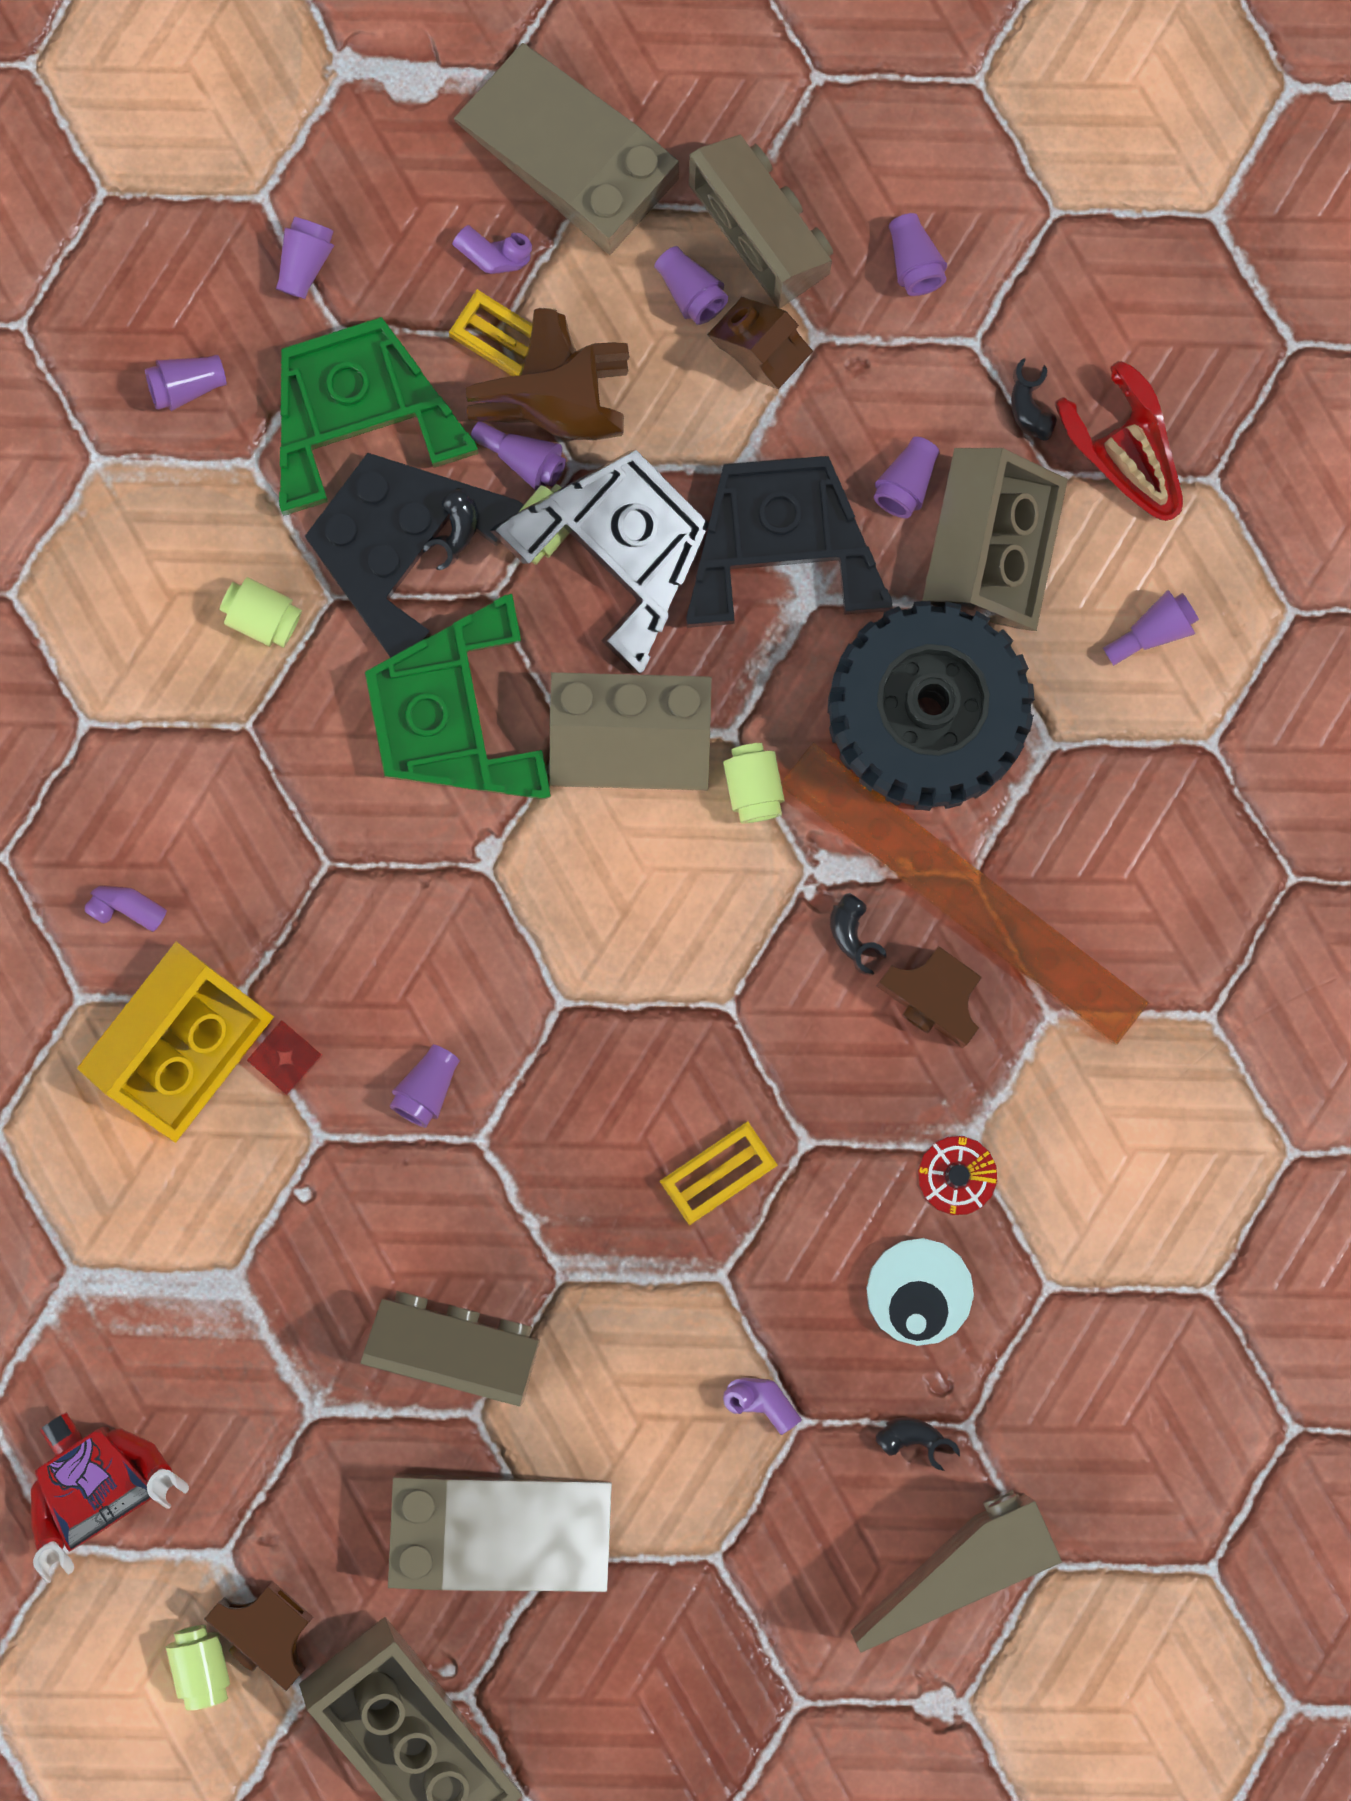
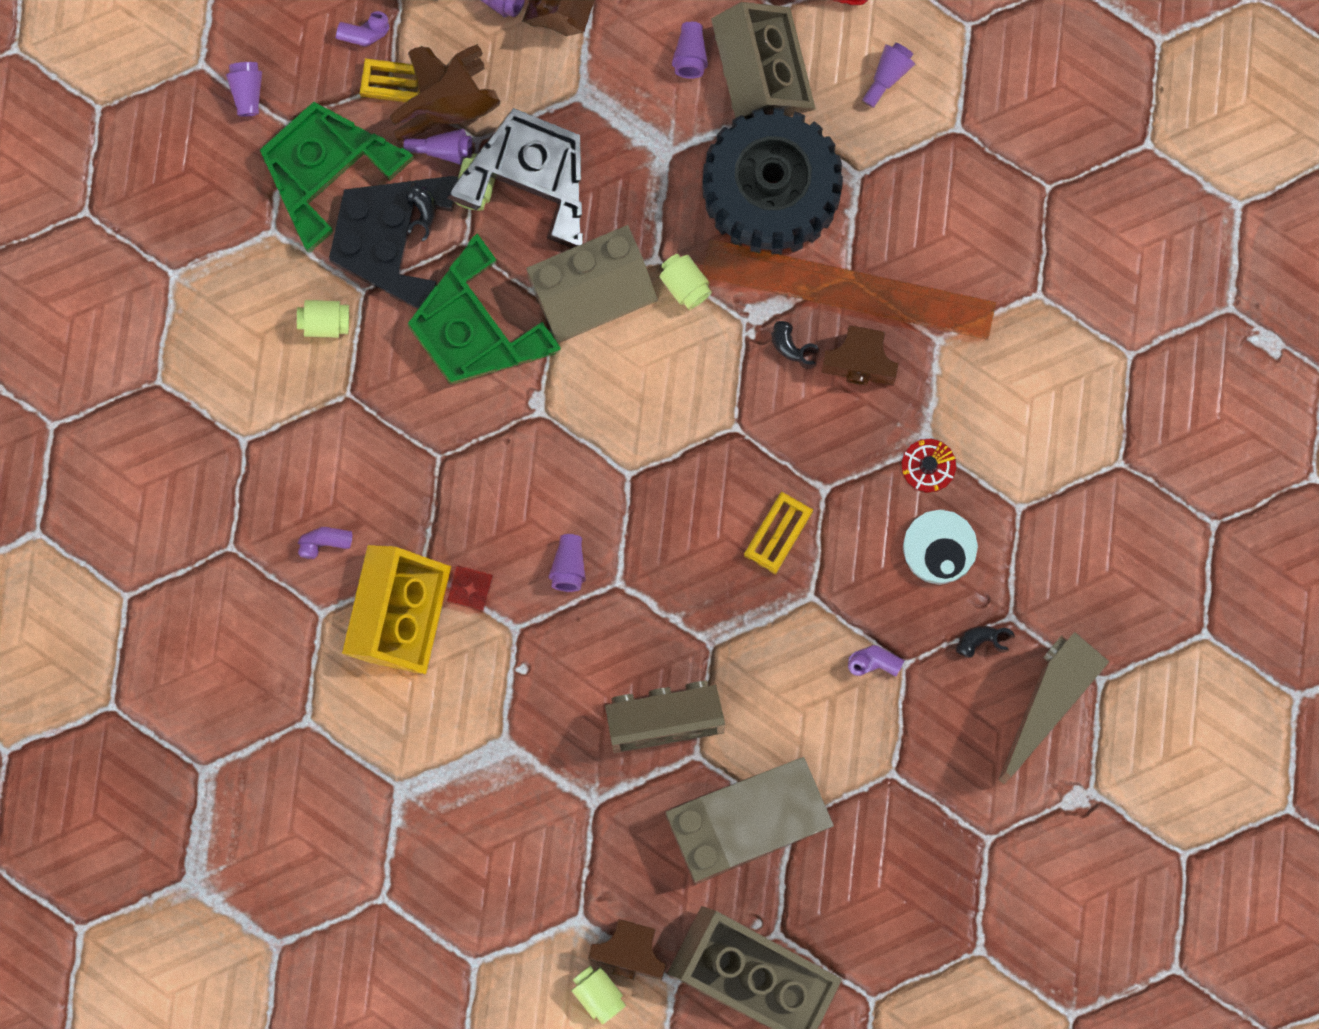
camera: 20 degrees left, 5 degrees down
torso [31,1412,189,1583] -> none
medium lavender cone [145,354,227,411] -> none
black wing [686,456,893,628] -> none

